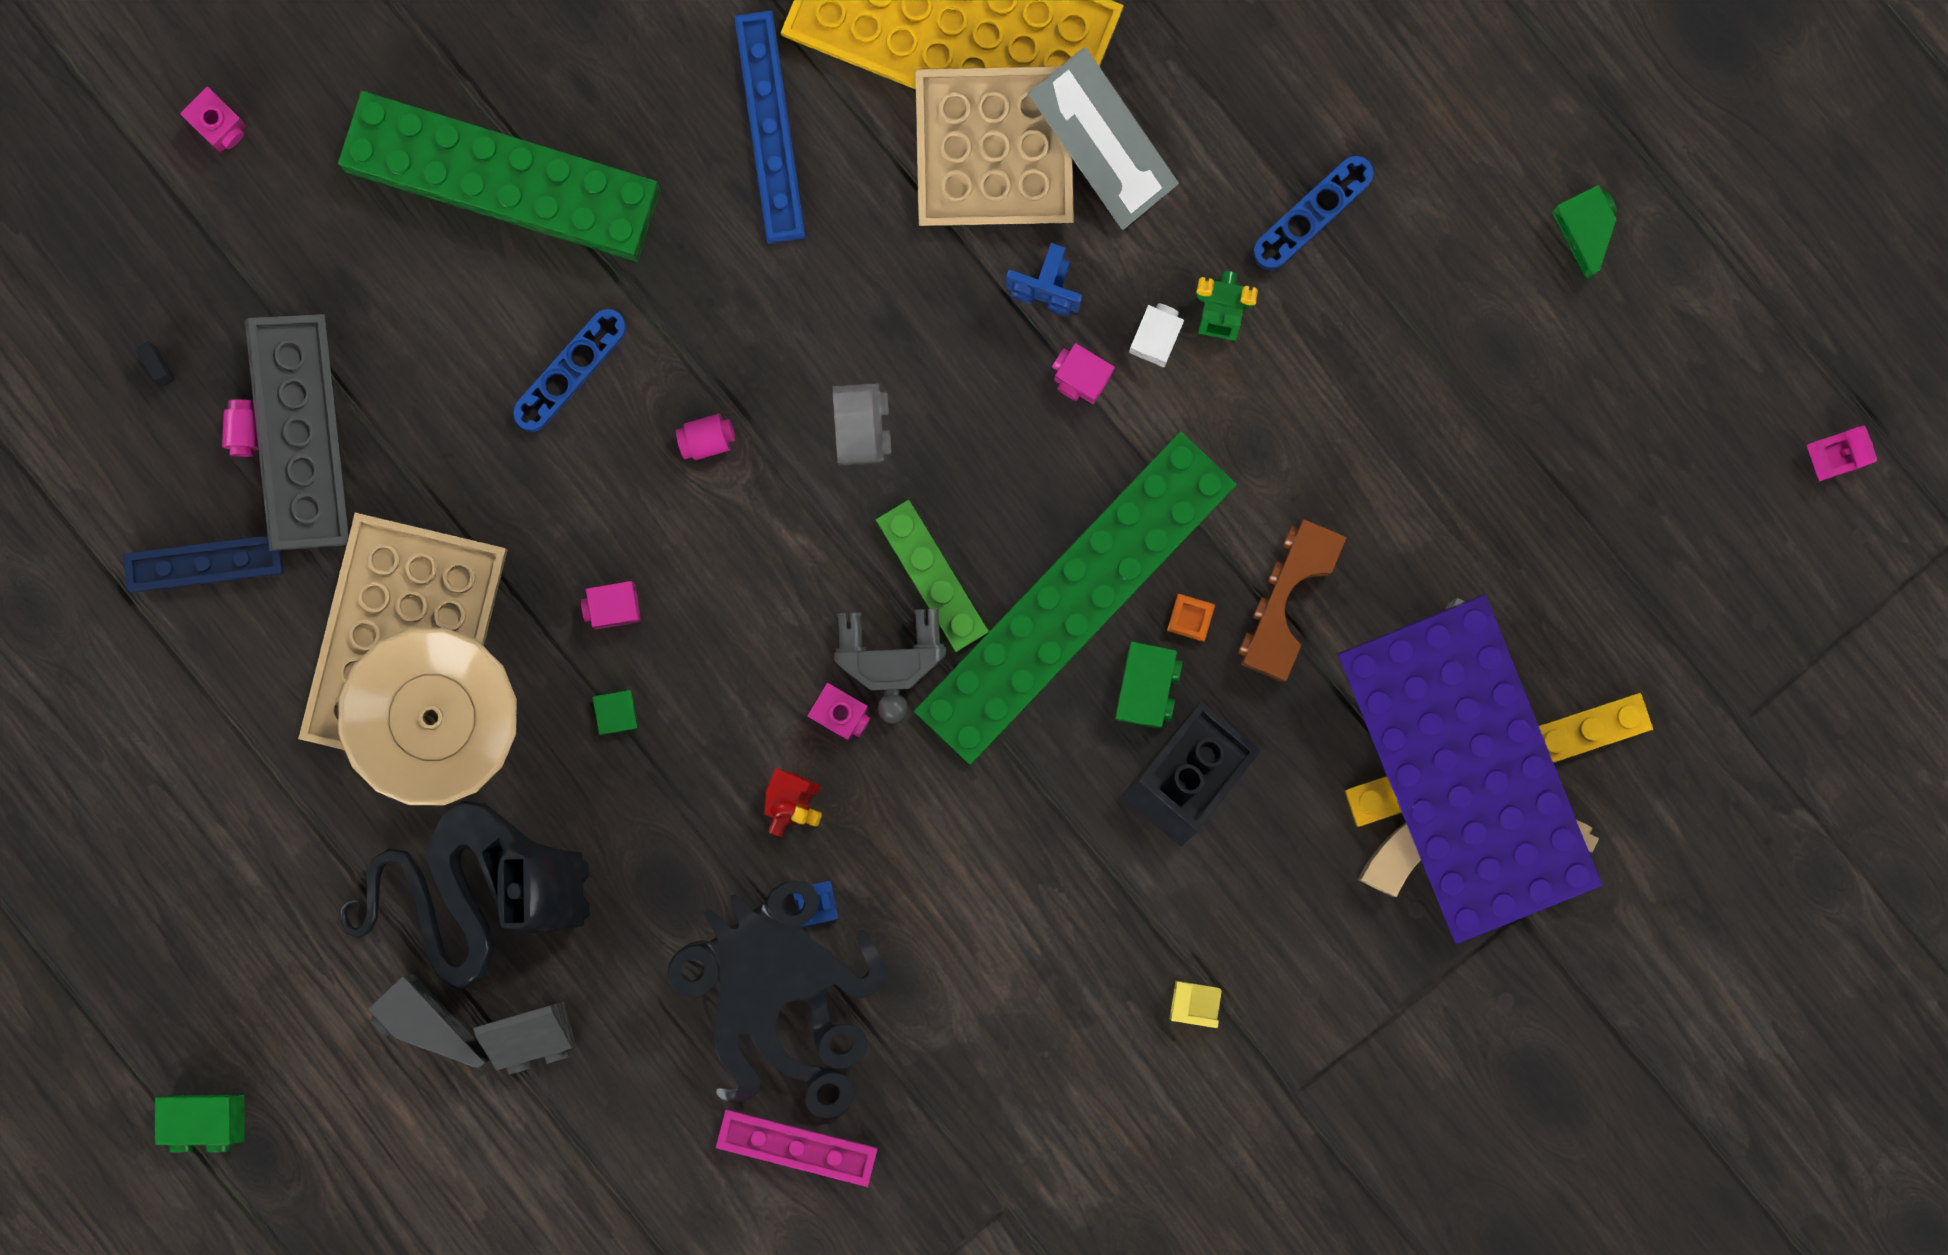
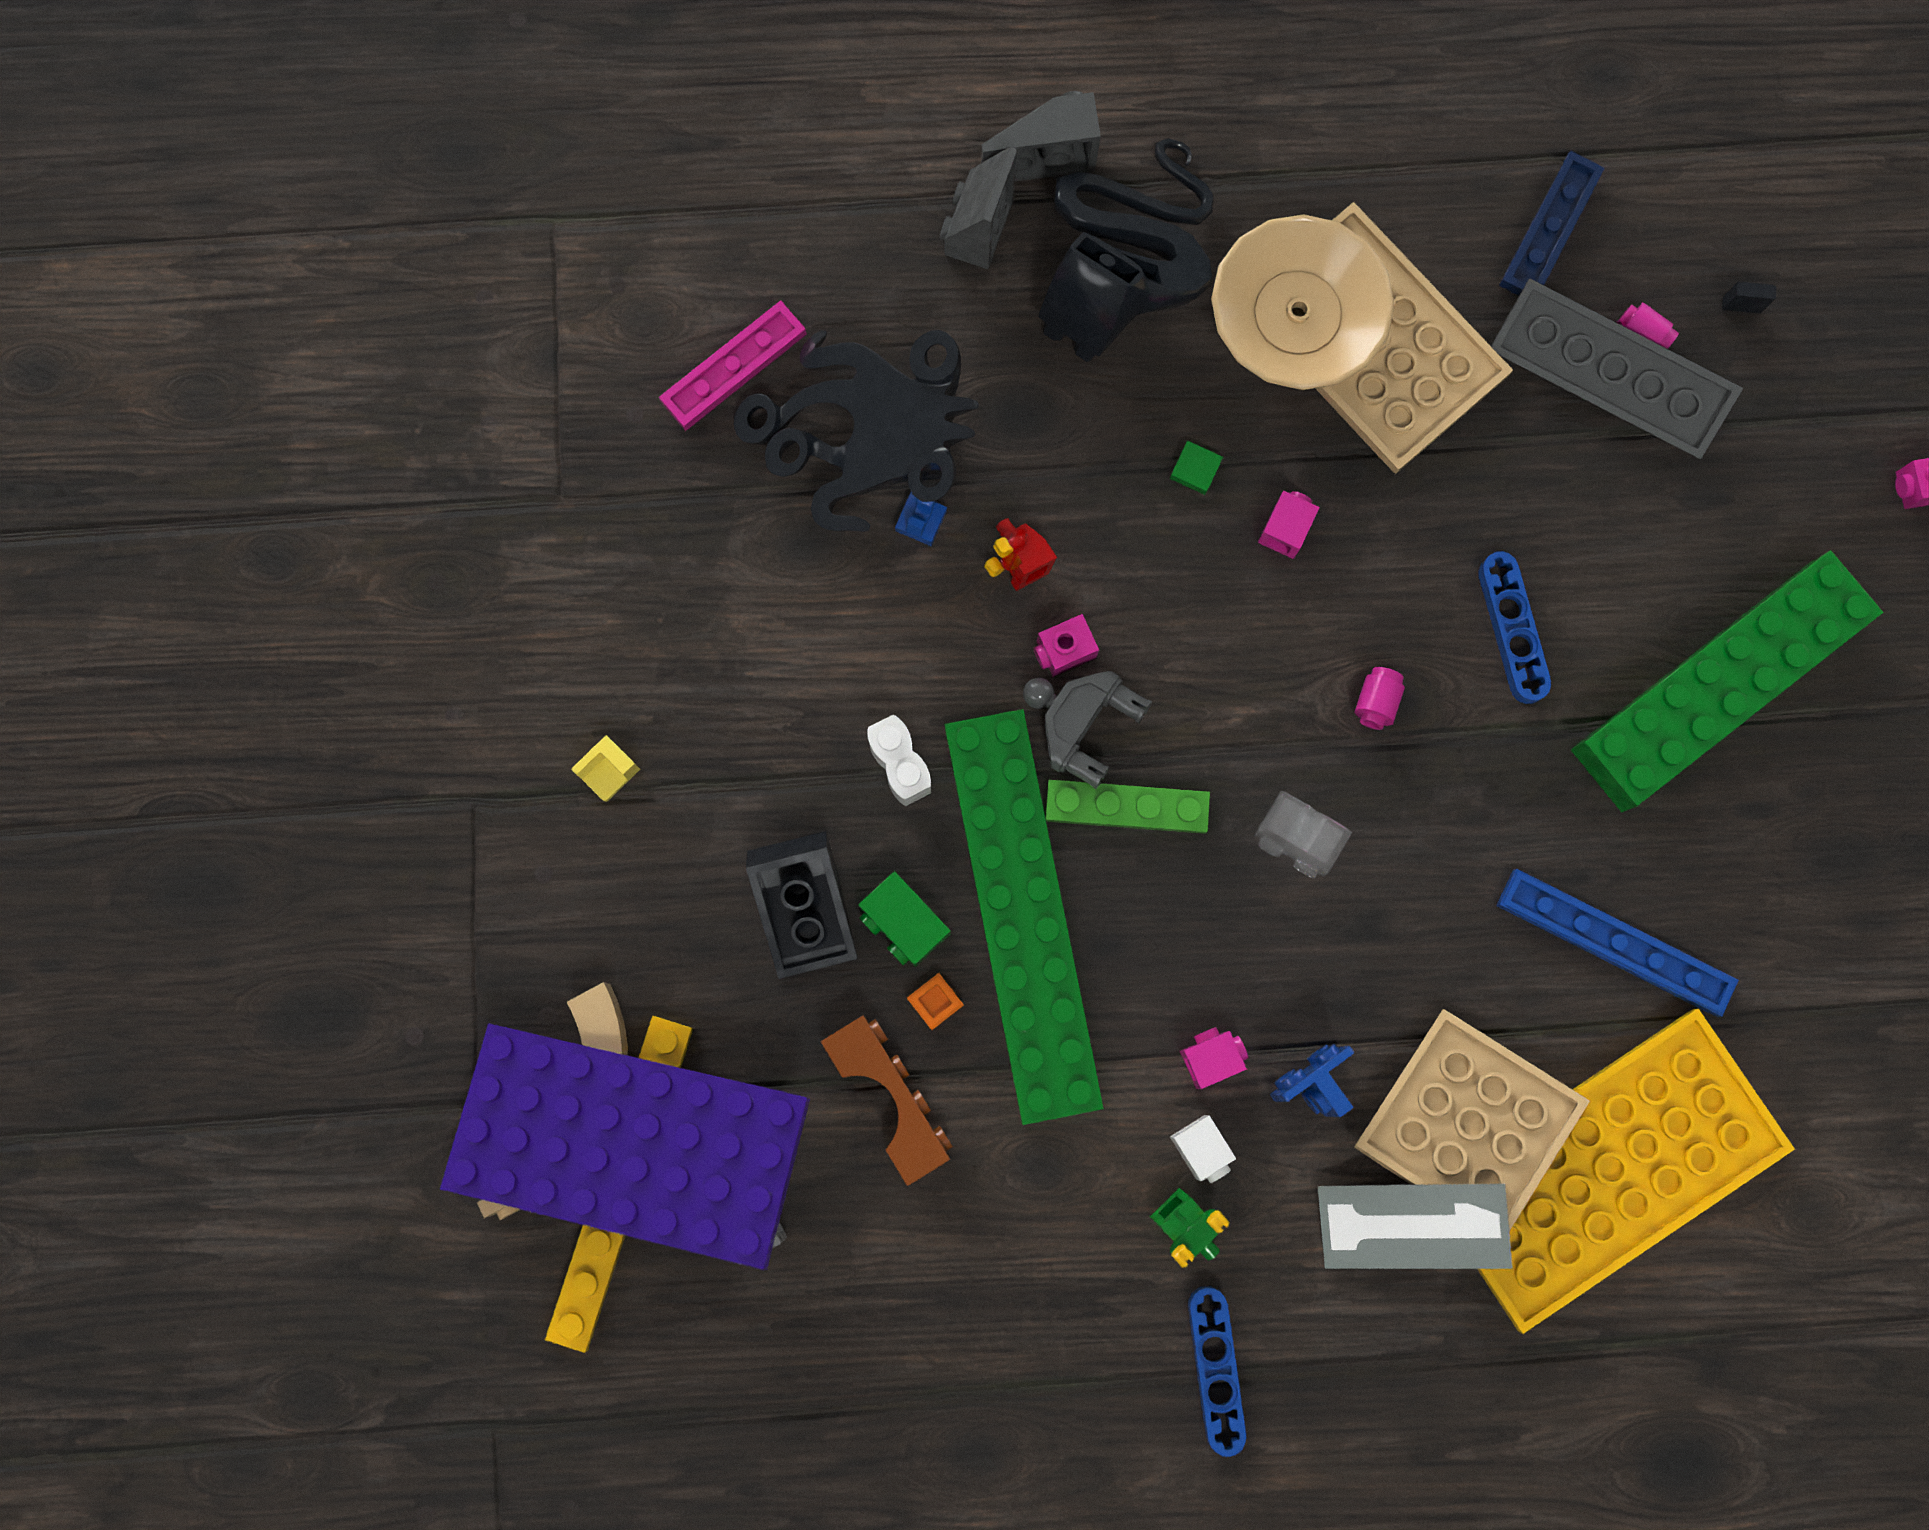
camera: 120 degrees right, 5 degrees down
none -> white brick [868,715,931,806]

